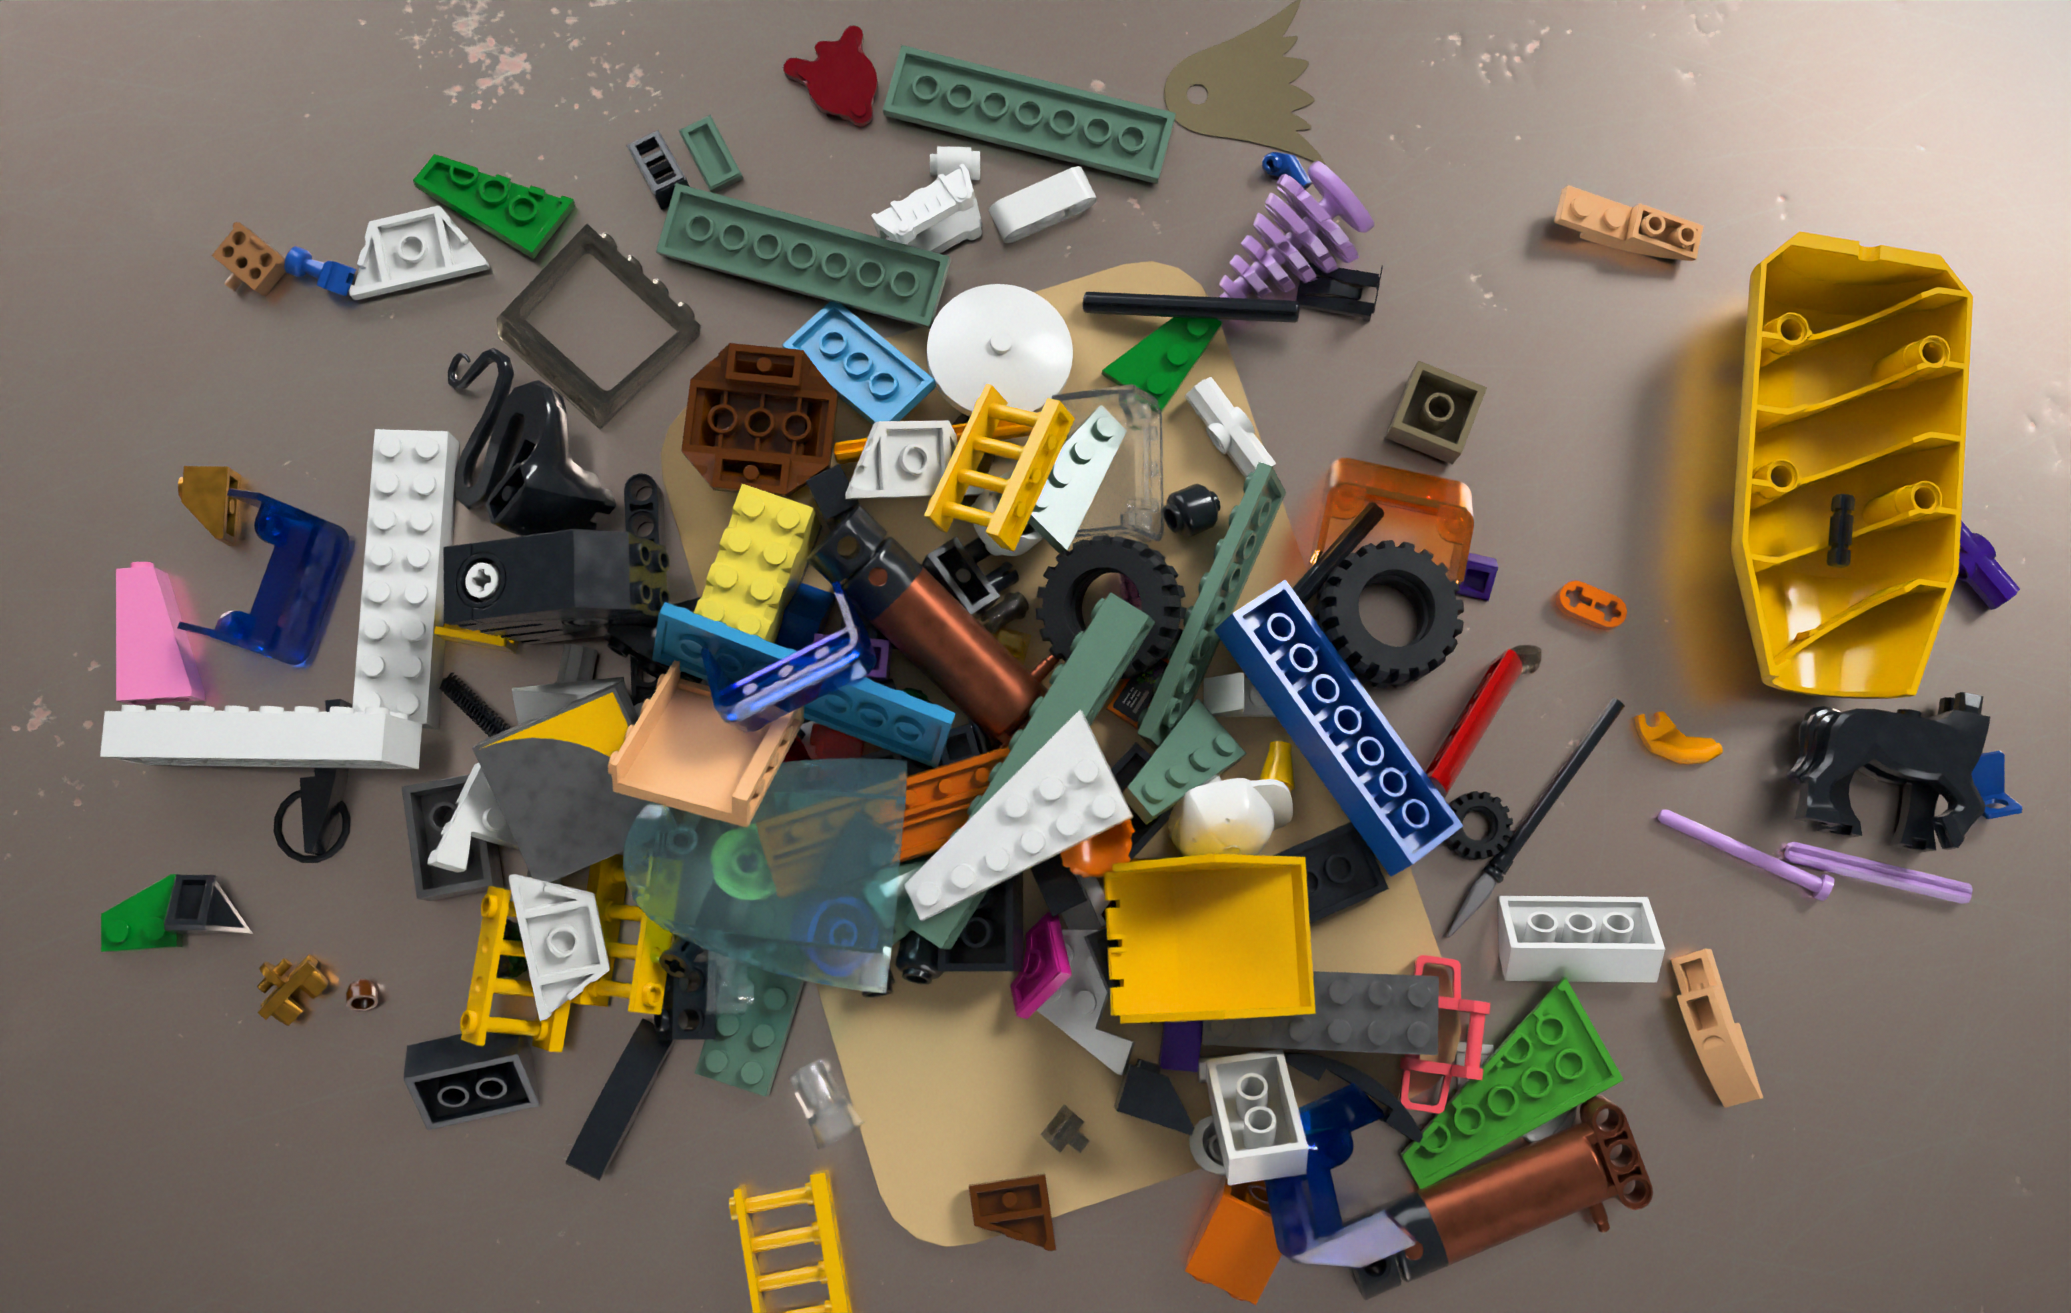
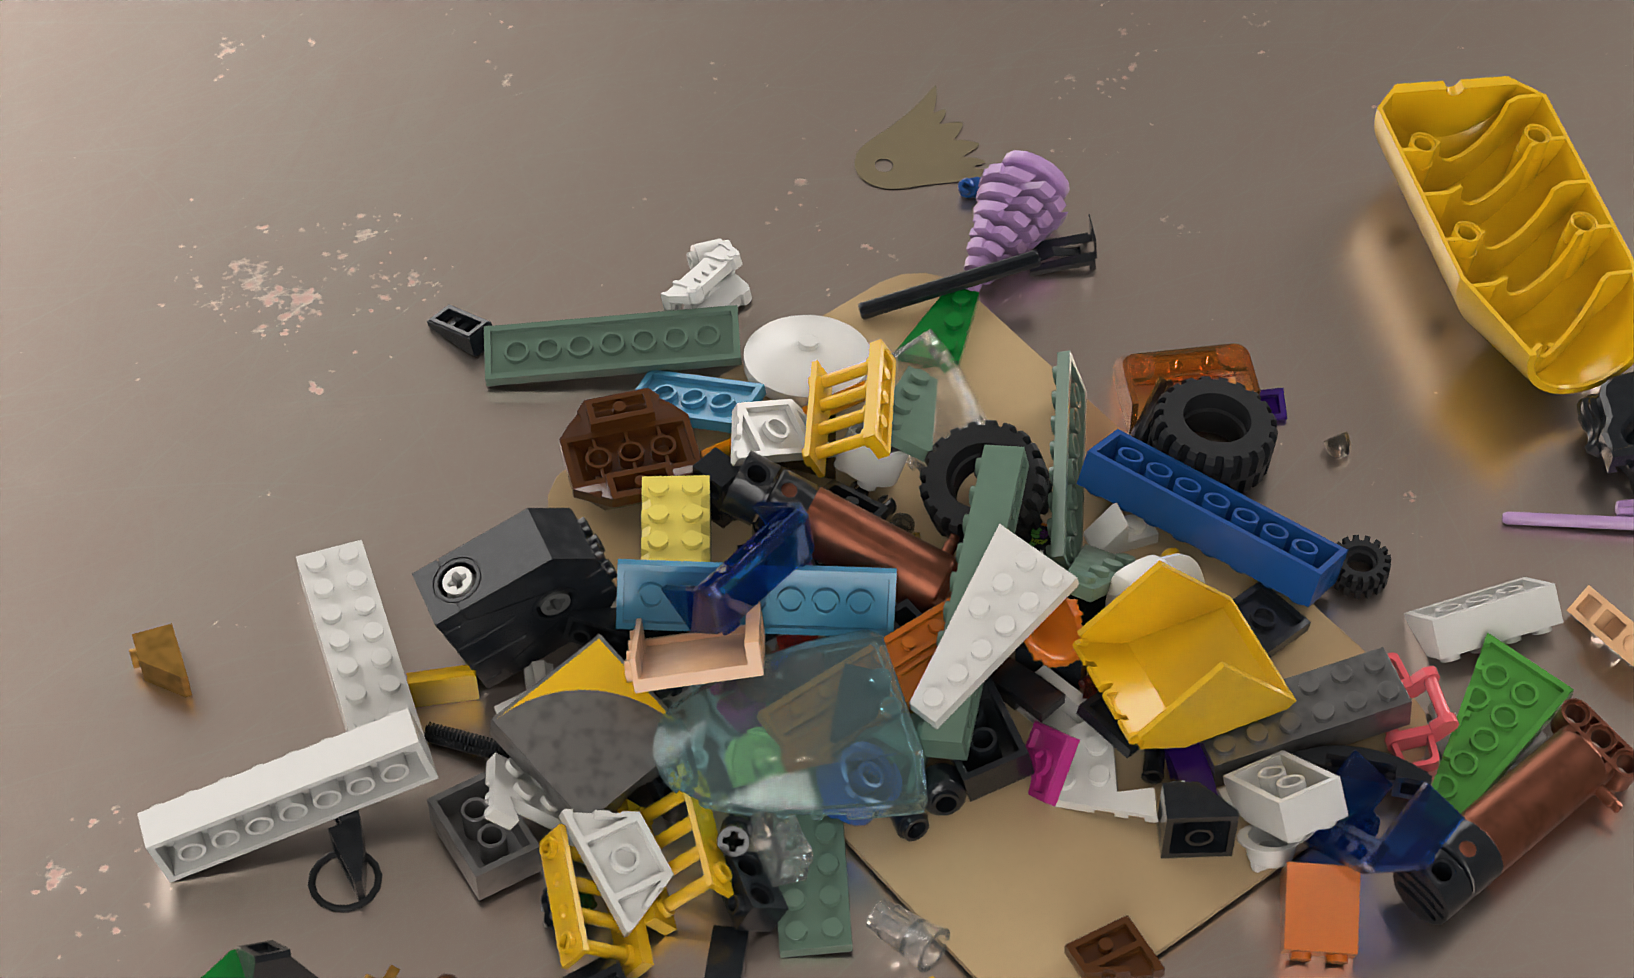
camera: 20 degrees left, 30 degrees down
bright pink slope [116,562,205,705] -> none
clear blue windscreen [177,488,349,665] -> none
medium nougat piece [211,222,286,297] -> none
blue leg [284,246,356,296] -> none
white wing [349,205,490,301] -> none
green wing [413,154,575,259] -> none
black hips [448,348,616,536] -> none
clear smoke windscreen [496,224,701,430] -> none
sand green tile [679,115,743,193] -> none
dark red tile [783,25,878,126] -> none
sand green plate [883,45,1176,184] -> none
white beam [989,166,1097,243] -> none
clear smoke tile [1040,1104,1090,1153] -> none
black head [1163,483,1221,537] -> none
white piece [1185,377,1276,479] -> none
dark tan brick [1385,360,1487,464] -> none
red slope [1425,648,1522,798] -> none
black piece [1447,698,1625,938] -> none
light nougat slope [1554,185,1703,261] -> none
orange beam [1555,580,1627,630] -> none
light orange piece [1634,711,1723,764] -> none
black axle [1827,494,1855,568] -> none

